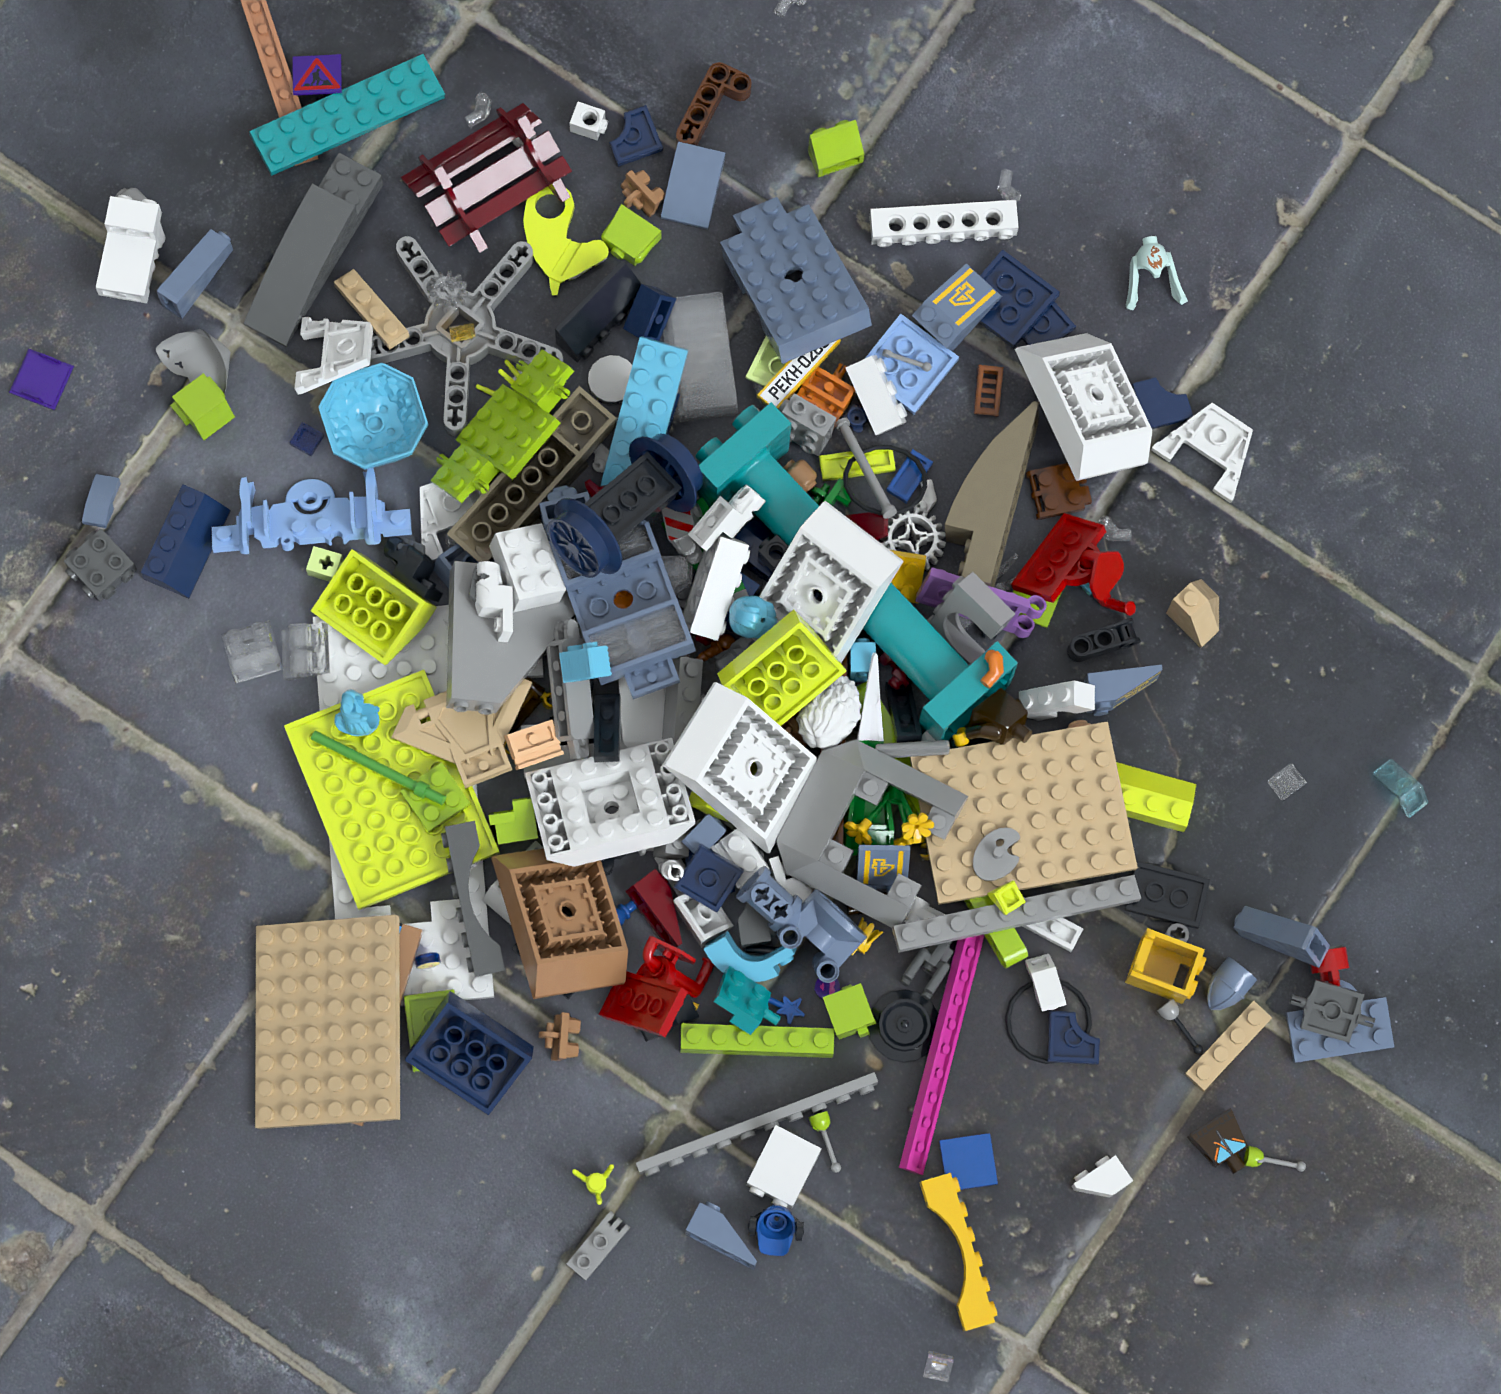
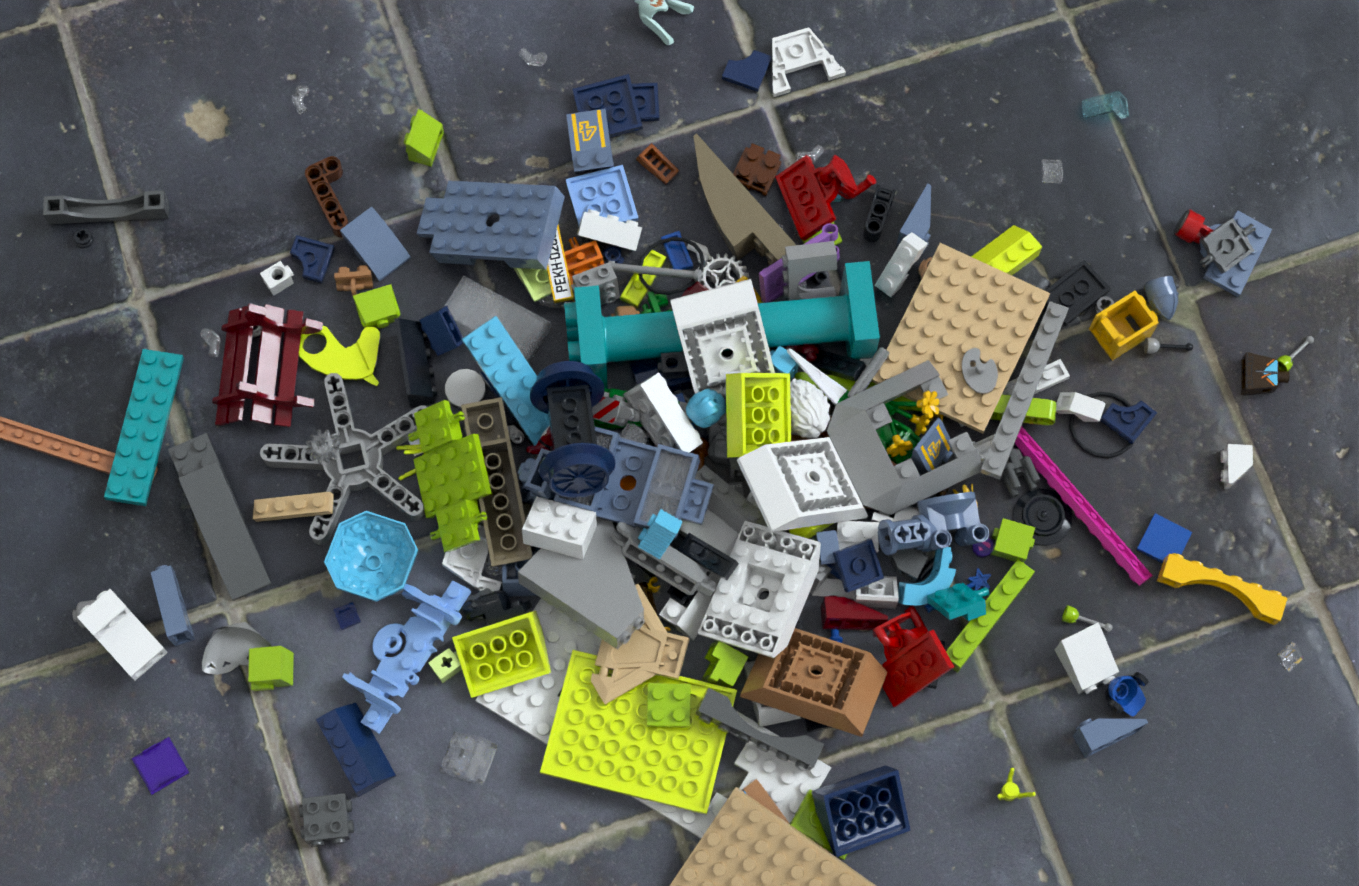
camera: 50 degrees left, 5 degrees down
sand blue slope [82,474,121,528] -> none
clear plate [281,623,330,681] -> none
dark purple piece [293,54,342,95] -> none
white wing [295,317,373,395] -> none
bright green bar [311,731,446,805] -> none
medium azure hair [335,689,380,736] -> none
clear blue tile [414,952,441,969] -> none
clear yellow slope [449,323,476,342] -> none
white plate [469,561,513,642] -> none
light nougat plate [504,720,564,770] -> none
medium nougat hips [538,1012,581,1061] -> none
light grey hinge [566,1211,630,1281] -> none
light grey plate [636,1072,878,1177] -> none
white pin [658,859,684,881] -> none
white plate [688,485,766,551] -> none
white brick [869,200,1019,247] -> none
light grey hinge [882,349,932,372] -> none
dark brown torso [952,688,1032,747] -> none
orange arm [980,650,1004,689] -> none
neon yellow slope [987,880,1025,915] -> none
white slope [1015,333,1152,481] -> none
tan slope [1166,579,1219,648] -> none
tan plate [1185,1001,1272,1092] -> none
sand blue slope [1234,906,1330,968] -> none

